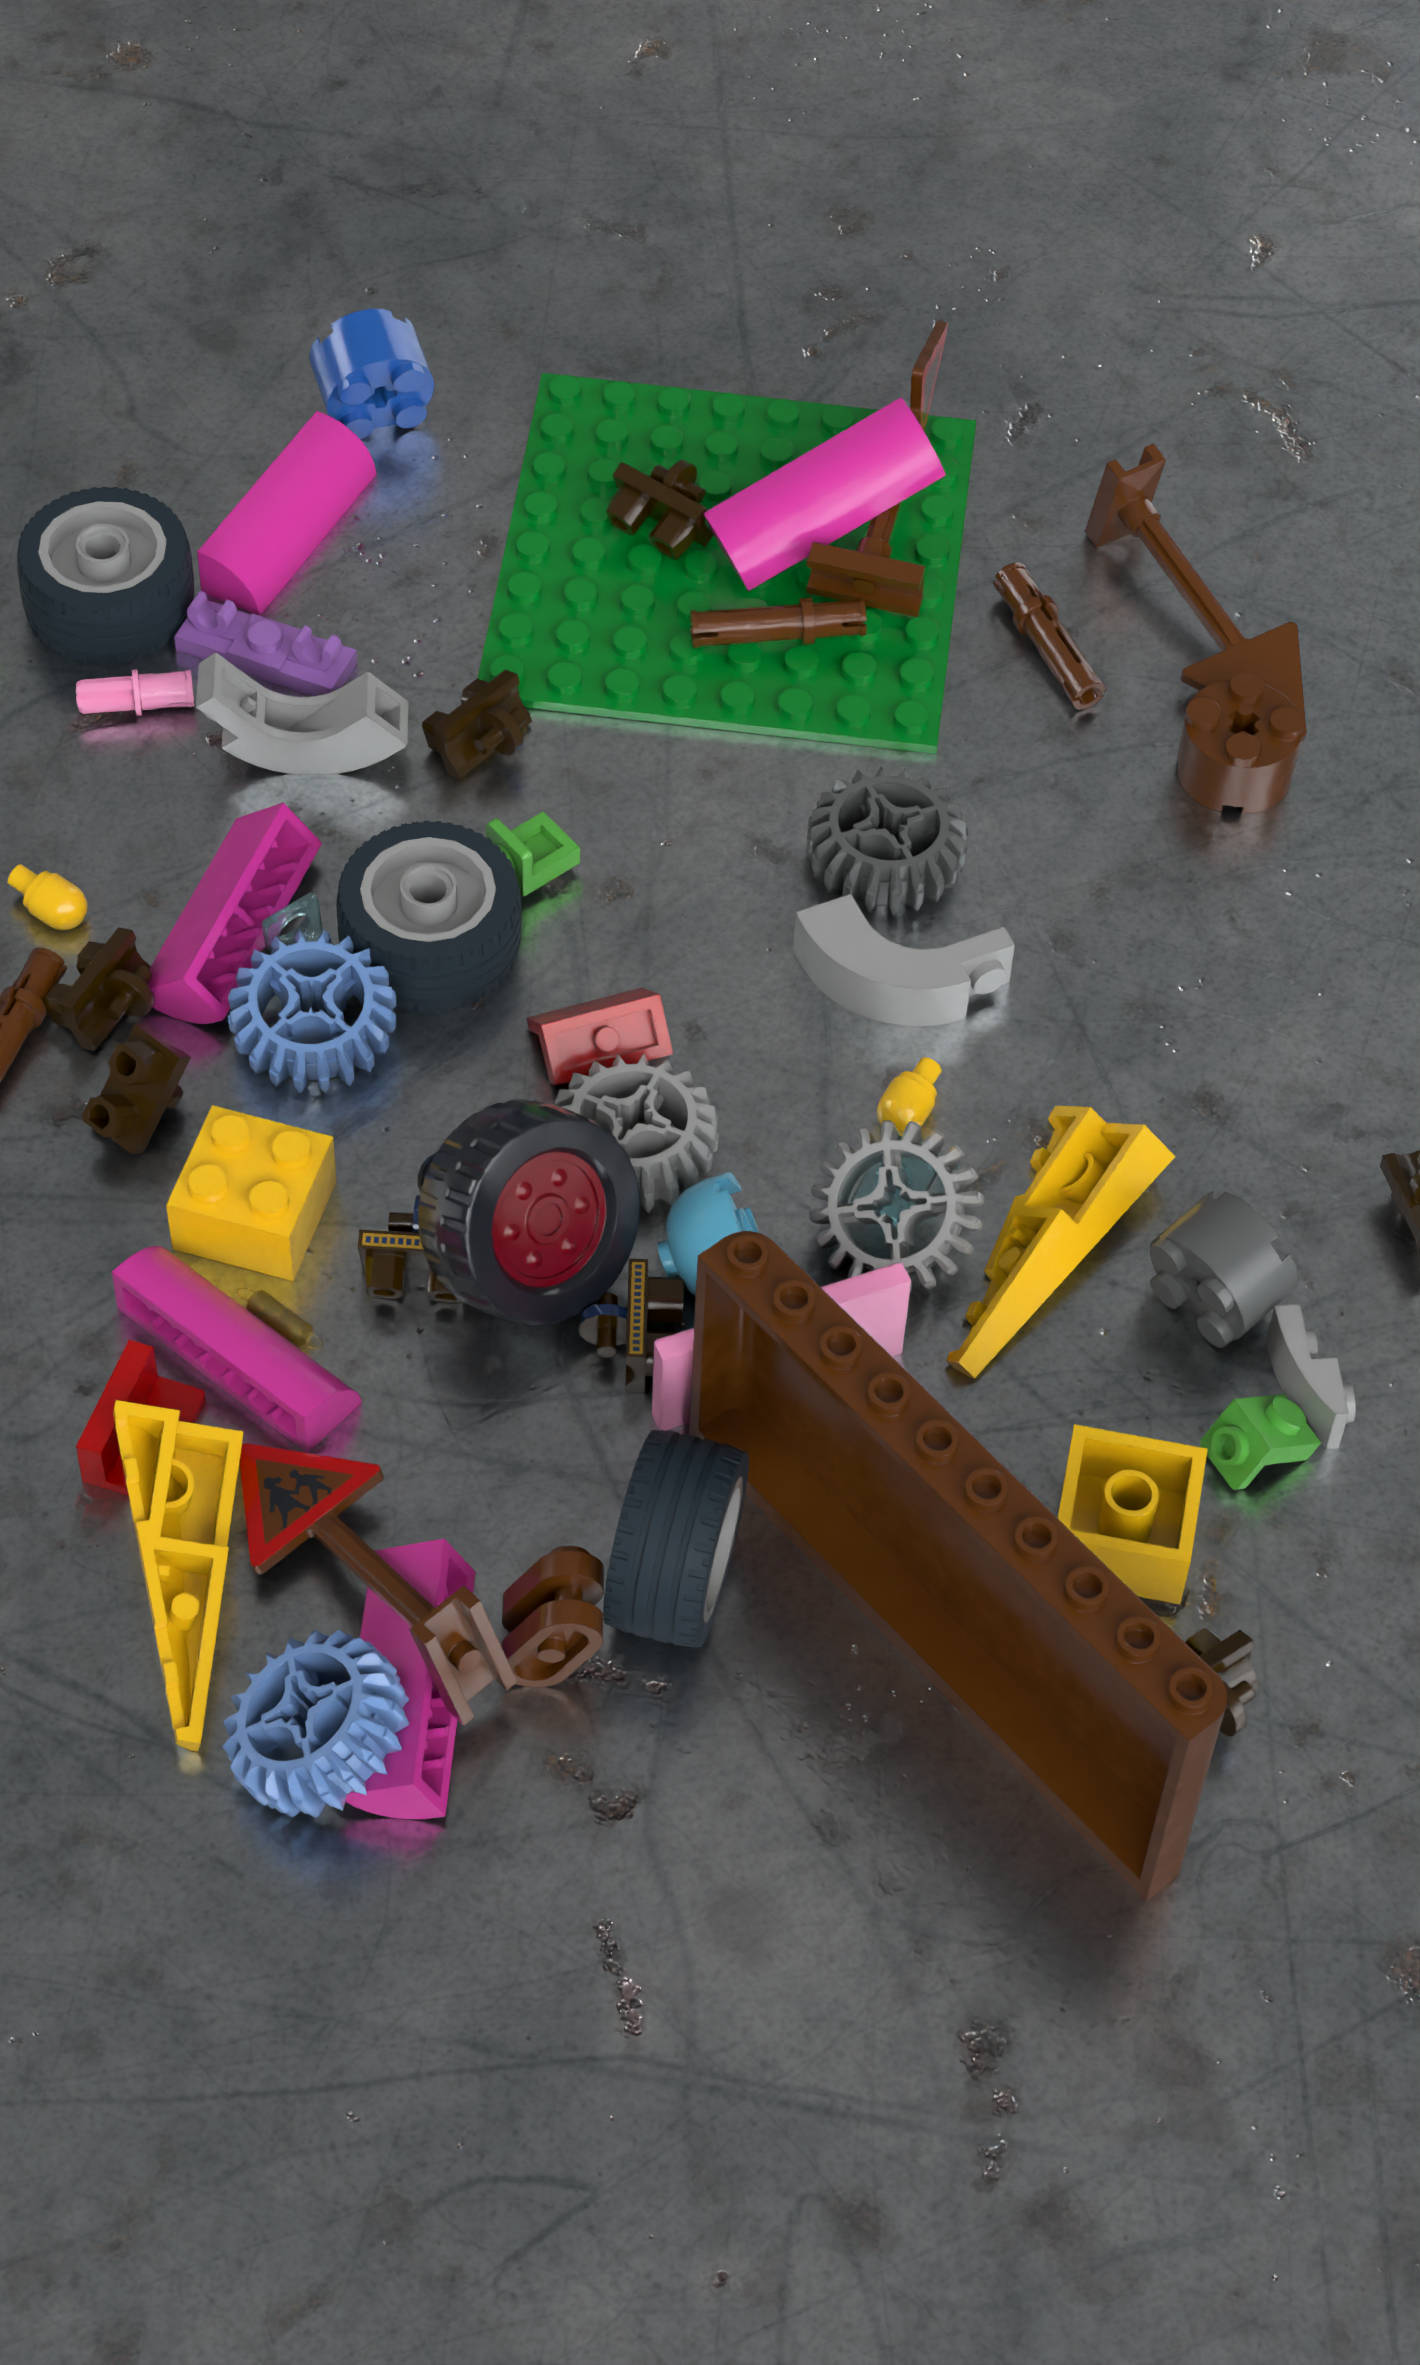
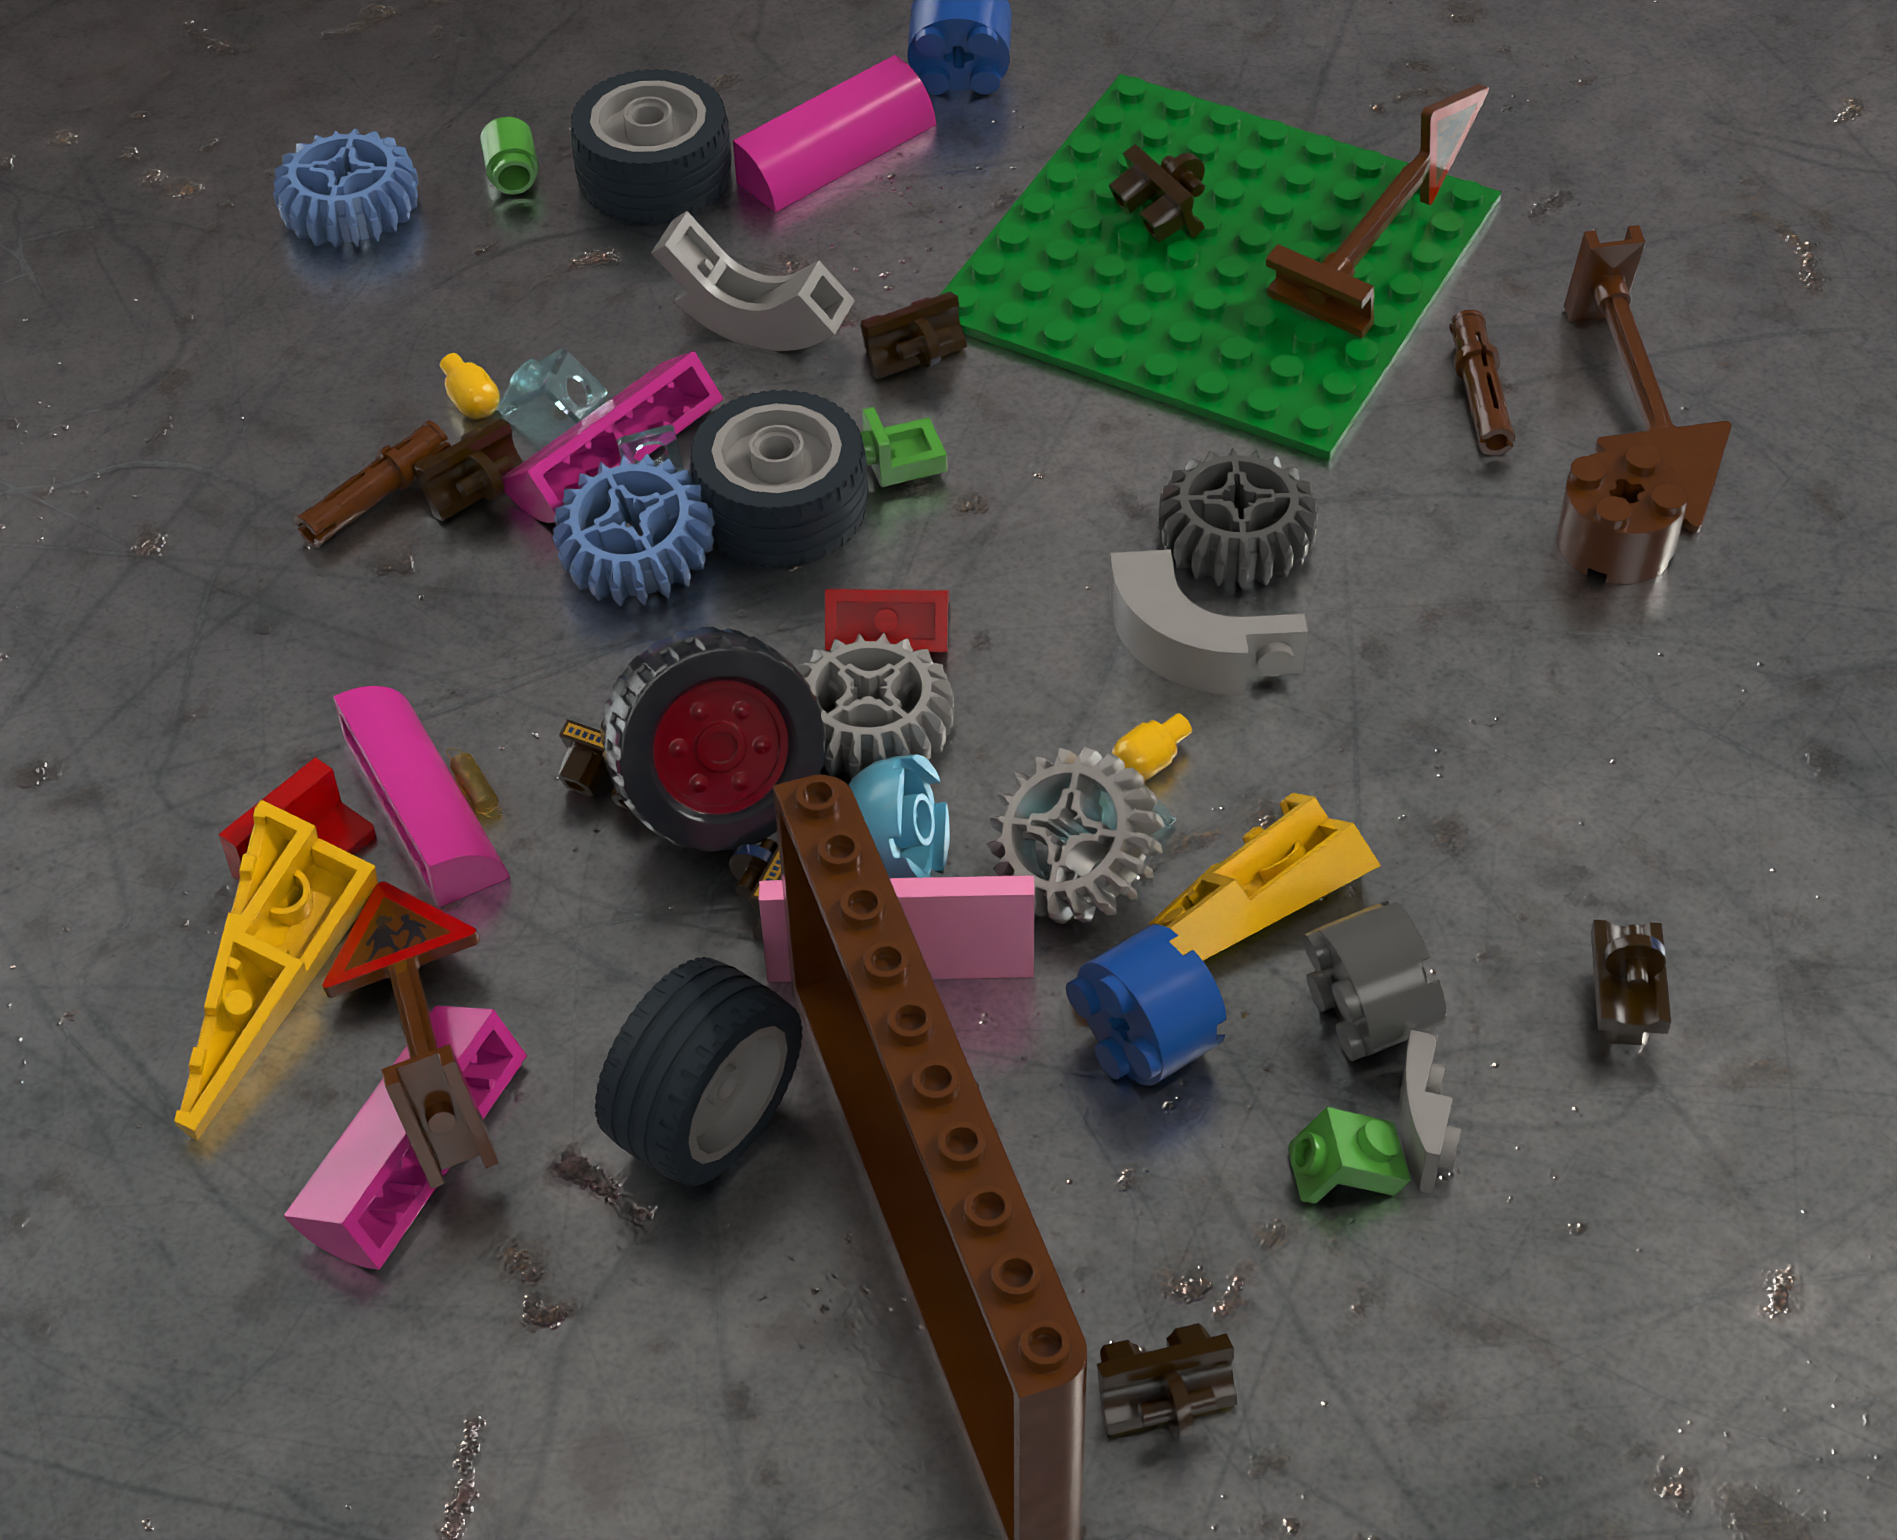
camera: 25 degrees right, 5 degrees down
bright pink axle [76,669,194,716] -> none
dark brown hips [81,1023,191,1154] -> none
yellow brick [166,1105,337,1282] -> none
medium lavender plate [174,591,357,696] -> none
medium blue gear [222,1629,410,1818] -> none
reddish brown brick [501,1546,604,1687] -> none
reddish brown pin [690,597,867,649] -> none
dark pink brick [703,397,946,591] -> none
yellow brick [1057,1424,1208,1604] -> none
none -> clear light blue bracket [497,347,607,424]
none -> blue brick [1066,924,1227,1086]

